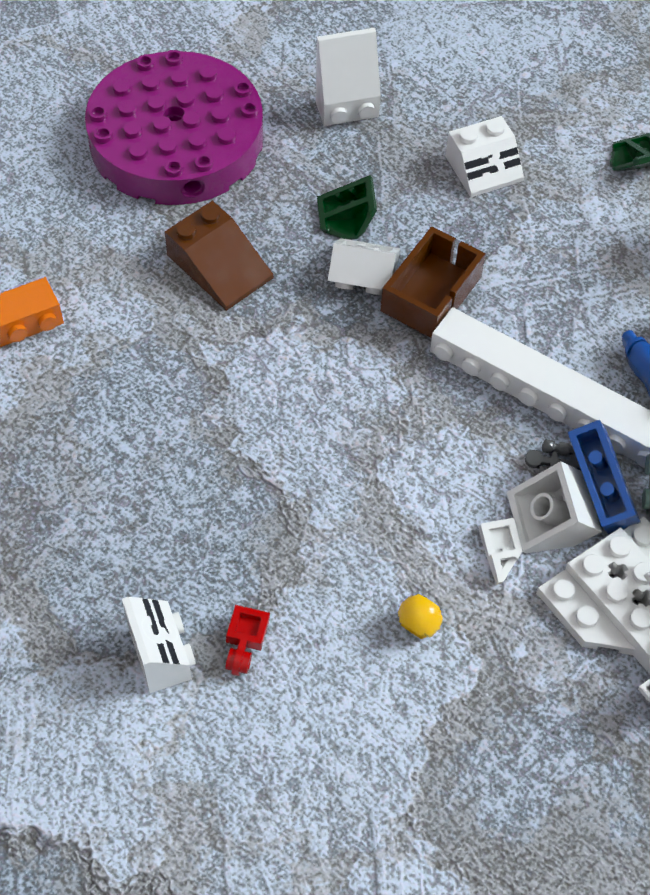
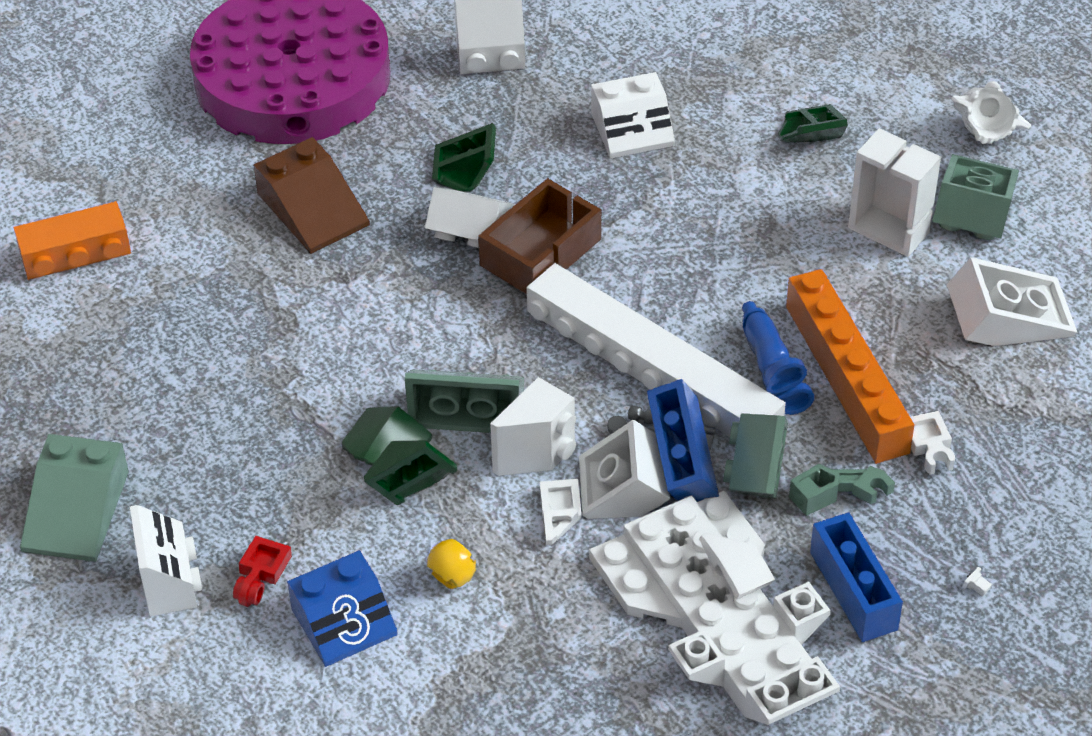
camera: 10 degrees right, 10 degrees down
none -> sand green slope [20,434,129,562]
none -> blue slope [287,550,398,667]
none -> dark green slope [341,406,432,465]
none -> dark green slope [364,440,457,505]
none -> sand green slope [405,369,524,433]
none -> white slope [490,377,576,476]

